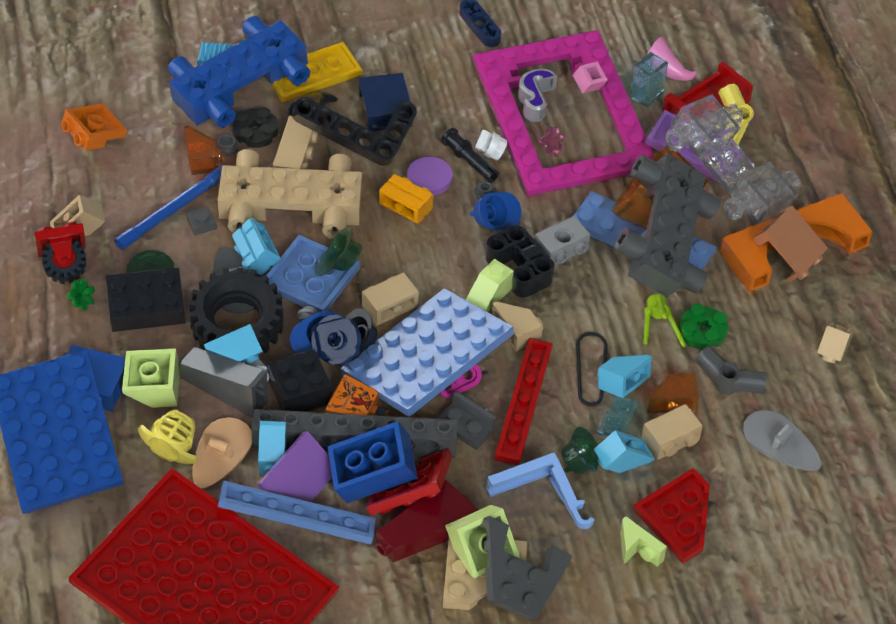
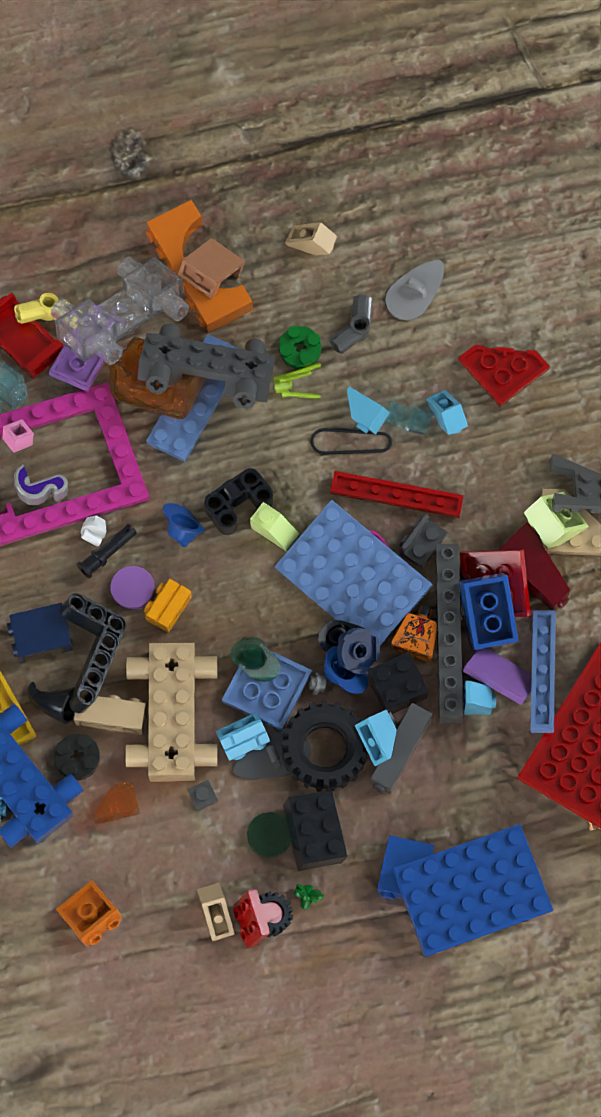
camera: 90 degrees left, 20 degrees up
blue piece [114,165,222,250] -> none
yellowish green slope [122,349,180,408] -> none
light yellow piece [138,410,198,464] -> none
light nougat shield [192,417,252,490] -> none
dark grey plate [215,134,238,155] -> none
tan brick [362,272,419,326] -> none
dark grey plate [474,182,496,200] -> none
light blue hinge [486,453,595,529] -> none
tan slope [492,302,543,352] -> none
light grey brick [535,216,590,266] -> none
clear pink plant [539,126,564,157] -> none
clear green piece [561,427,599,475] -> none
yellowish green slope [620,516,667,567] -> none
tan brick [641,404,703,460] -> none
clear orange slope [646,372,699,414] -> none

